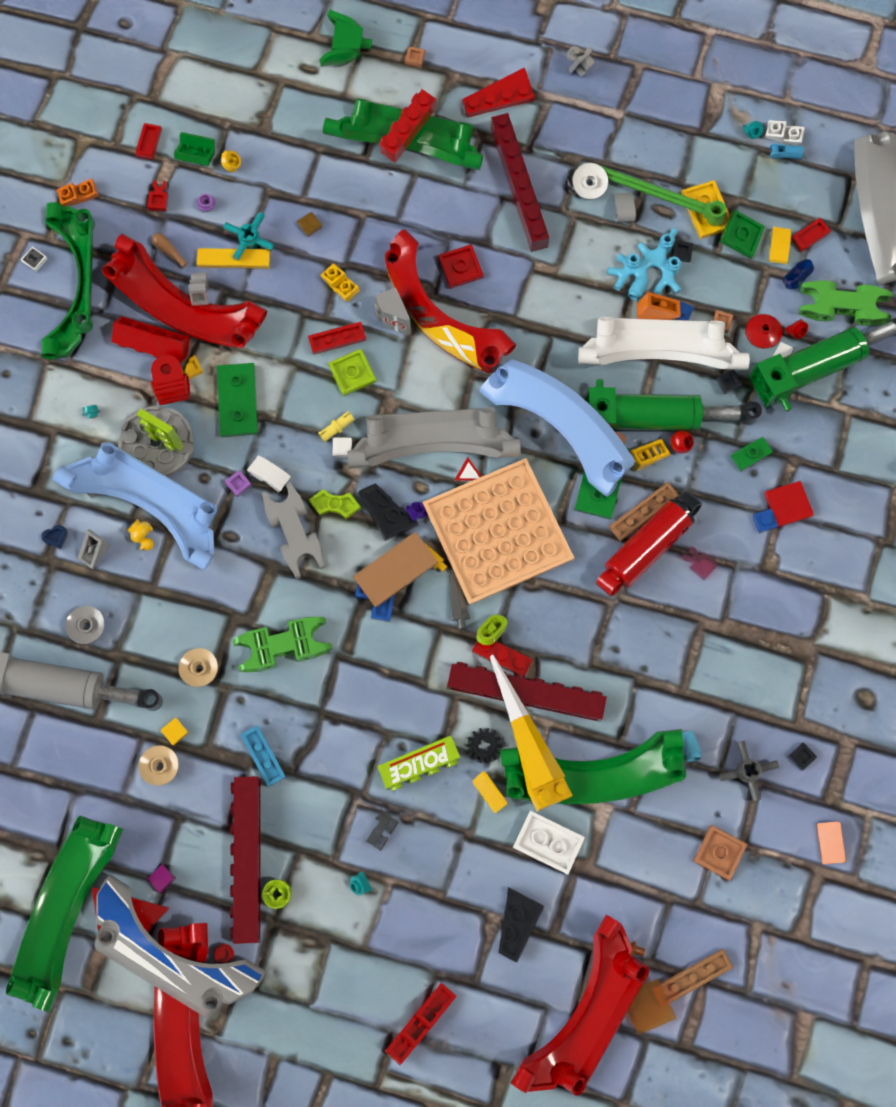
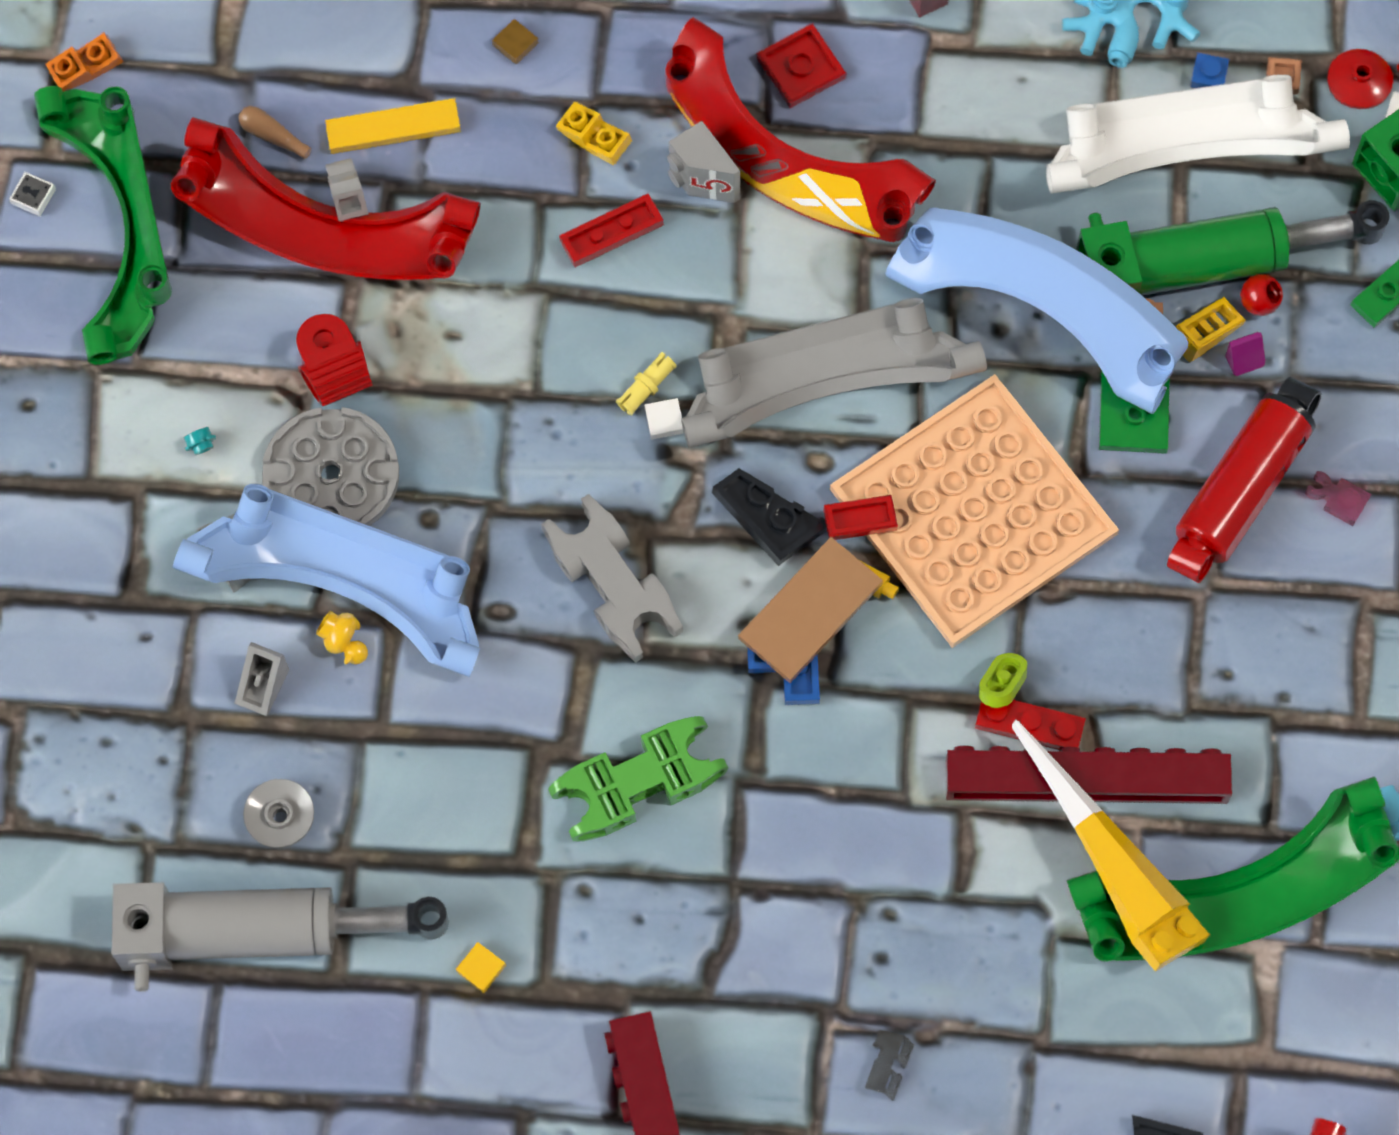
camera: 10 degrees left, 5 degrees down
dark blue tile [42,525,68,550] -> none
red brick [111,316,190,363] -> none
lime plate [136,408,184,452] -> none
tan dish [139,746,179,786] -> none
red plate [147,180,169,212] -> none
tan dish [179,648,218,687] -> none
yellow tile [184,355,204,380] -> none
medium lavender plate [197,194,215,212] -> none
green plate [217,363,258,437] -> none
teal bar [223,212,274,261] -> none
medium lavender plate [225,470,252,497] -> none
dark azure plate [240,725,286,787] -> none
white slope [247,455,291,492] -> none
lime tile [308,489,361,519] -> none
lime tile [328,349,377,397] -> none
lime brick [377,736,460,792] -> none
dark purple plate [405,502,427,521] -> none
dark grey bar [449,569,470,630] -> none
piece [454,457,482,481] -> none
black gear [467,728,502,763] -> none
yellow slope [472,771,508,813] -> none
white plate [513,811,585,875] -> none
medium nougat tile [609,482,680,542] -> none
orange slope [637,292,681,320] -> none
black plate [716,370,742,395] -> none
none -> red tile [823,495,898,540]
none -> magenta slope [1225,332,1265,376]

